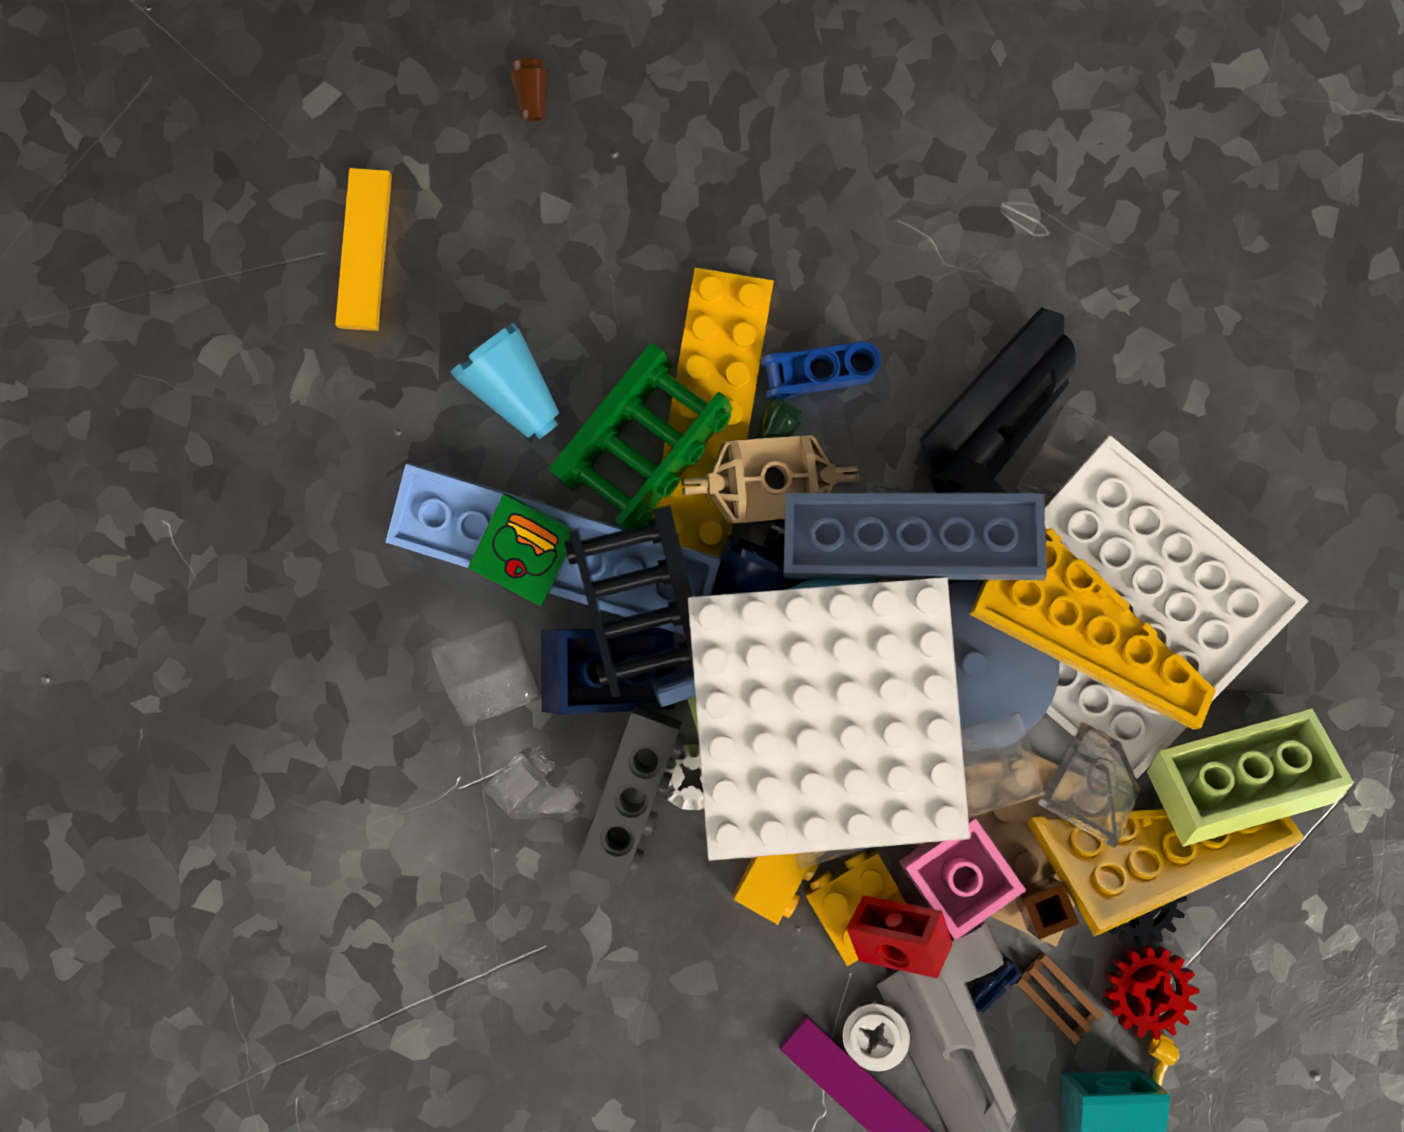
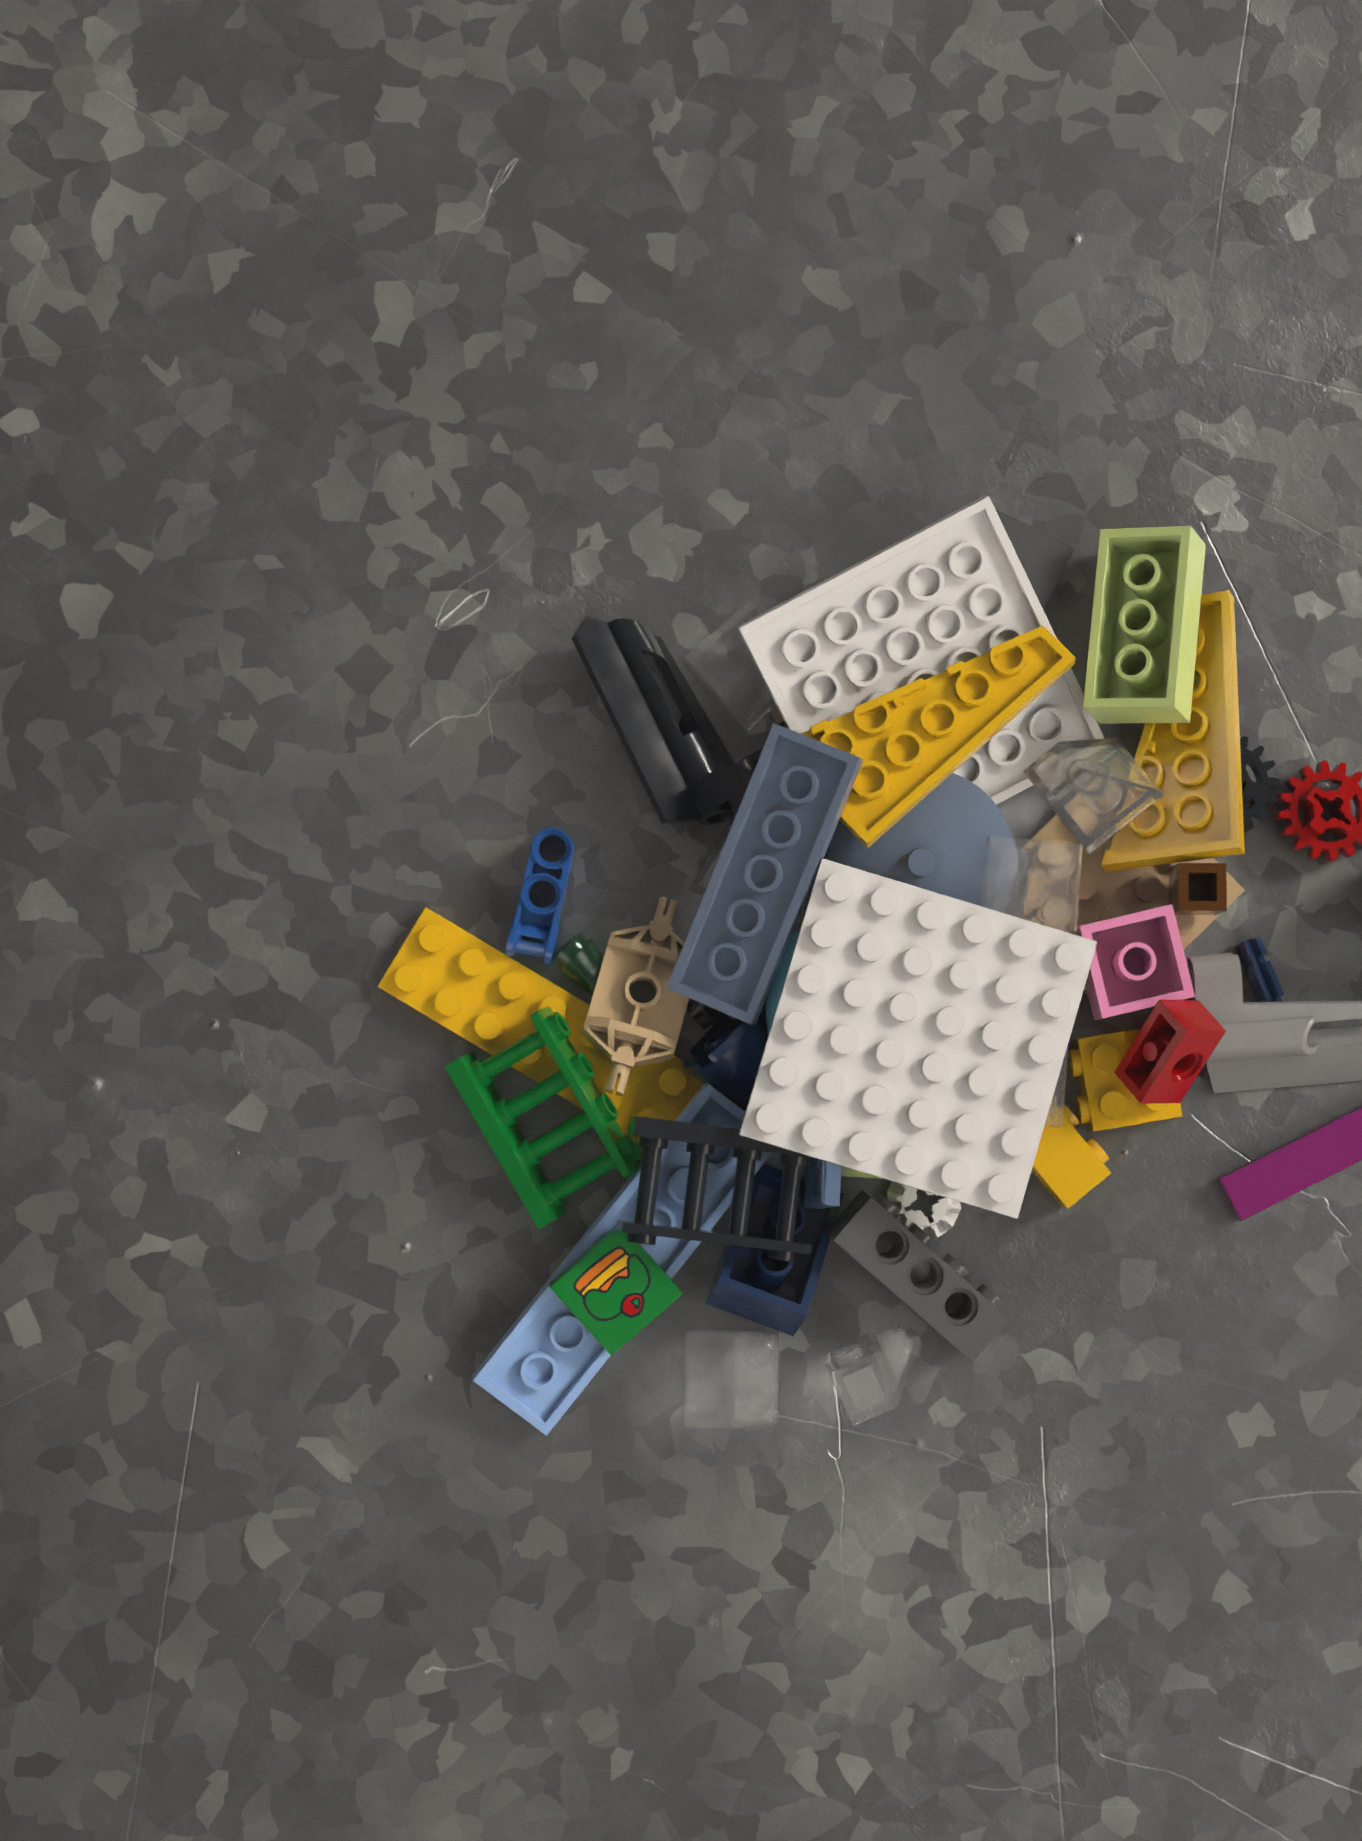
camera: 65 degrees left, 0 degrees up
yellow tile [335,168,392,331] -> none
medium azure cone [450,322,559,439] -> none
reddish brown cone [509,58,548,122] -> none
white gear [843,1001,910,1071] -> none
medium nougat tile [1015,952,1105,1045] -> none

